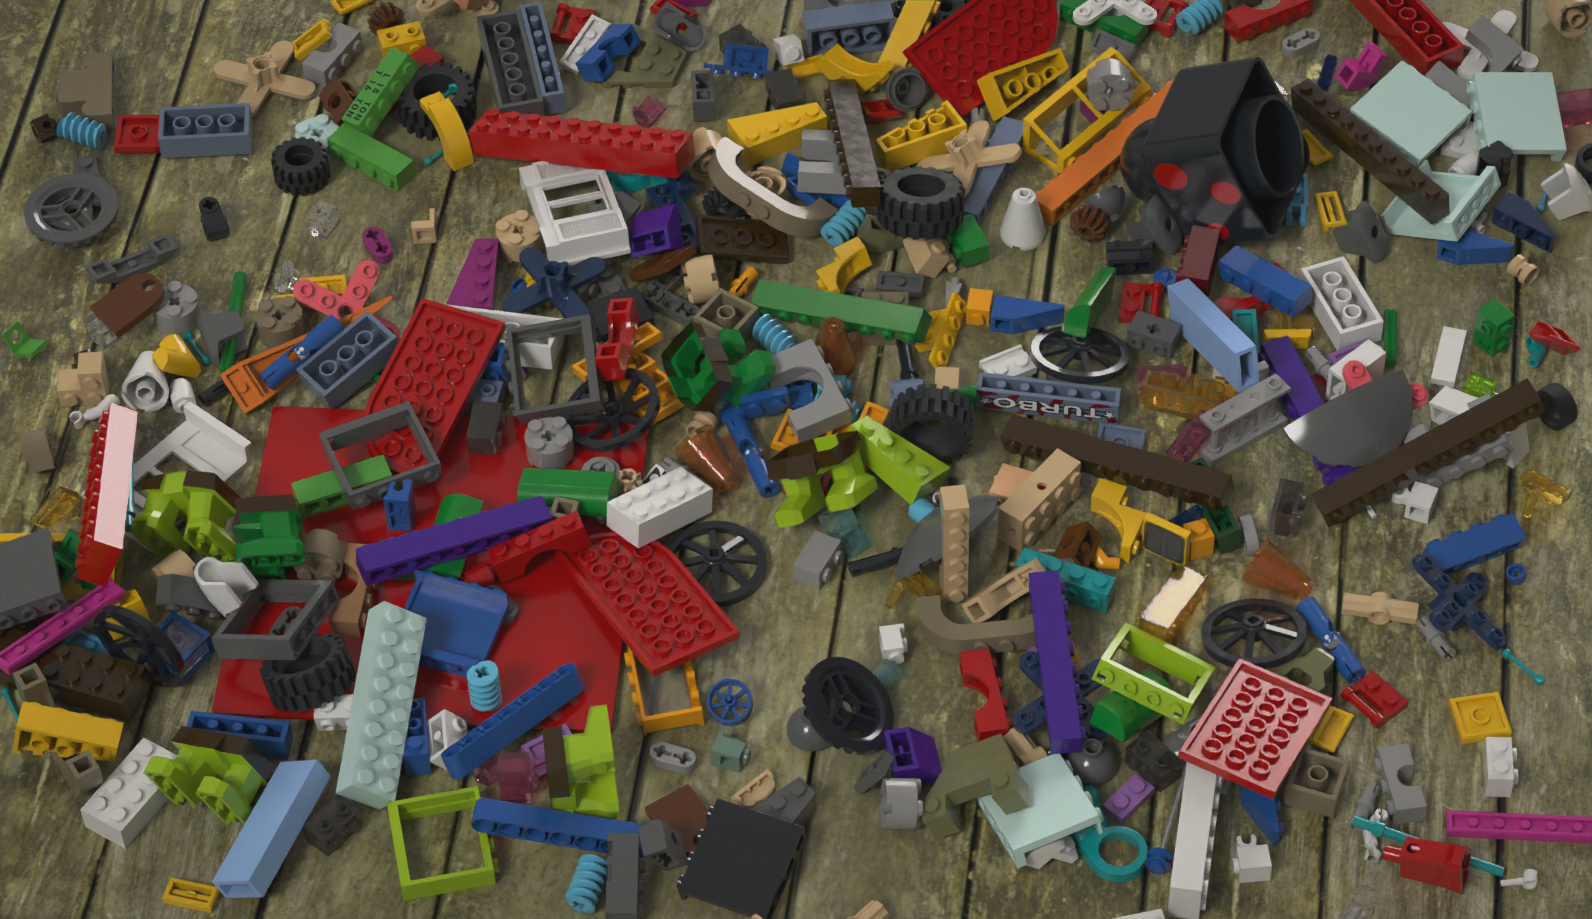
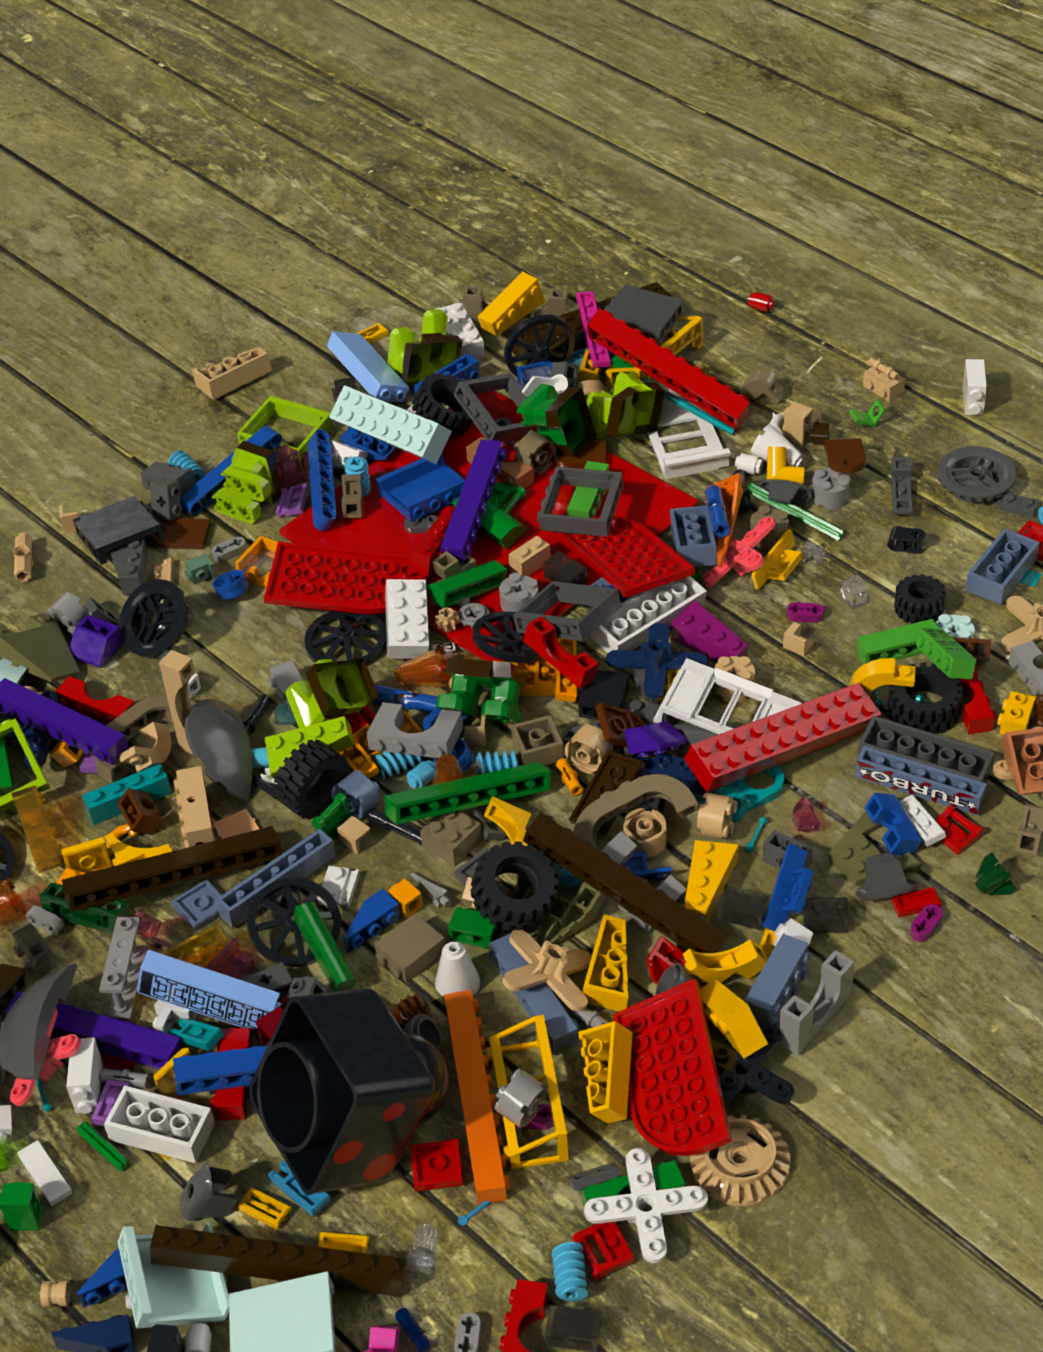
camera: 130 degrees right, 5 degrees down
blue hinge [383,480,416,532] -> none
yellow bracket [915,292,967,370] -> none
none -> dark grey brick [286,976,327,1000]
none -> dark tan brick [342,474,363,518]
none -> dark tan brick [375,913,446,983]
none -> tan brick [508,536,551,577]

